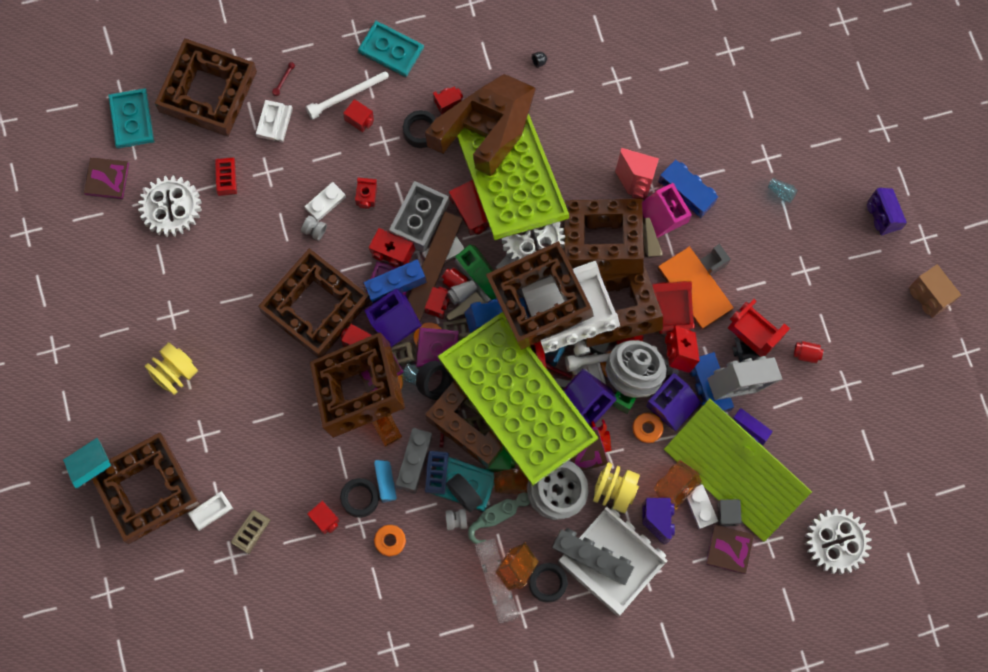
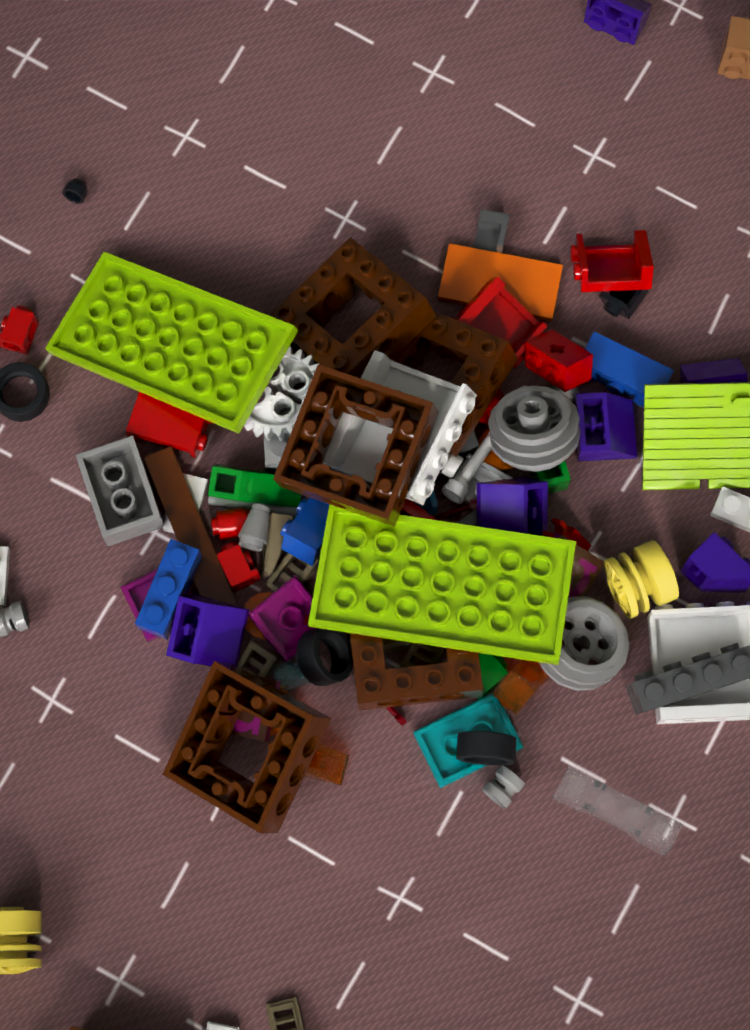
camera: 40 degrees left, 0 degrees up
reddish brown brick [258,248,370,358] -> none
red brick [307,501,339,535] -> none
black tyre [340,478,379,518] -> none
red brick [341,324,372,347] -> none
red brick [355,178,378,209] -> none
red brick [368,228,415,268] -> none
dark azure slope [374,460,397,503] -> none
orange piece [374,524,406,557] -> none
dark grey brick [396,428,432,494] -> none
reddish brown wedge [425,74,536,176] -> none
dark blue slope [425,451,449,495] -> none
sand green piece [468,492,530,545] -> none
clear orange brick [495,543,539,591] -> none
black tyre [529,563,568,603] -> none
coral slope [615,148,659,199] -> none
orange piece [632,412,664,443] -> none
dark pink slope [642,183,692,238] -> none
dark tan slope [643,218,663,258] -> none
clear orange brick [654,460,702,510] -> none
blue brick [658,159,718,218] -> none
light grey brick [707,356,782,400] -> none
clear light blue cone [768,178,798,203] -> none
red brick [793,341,824,364] -> none

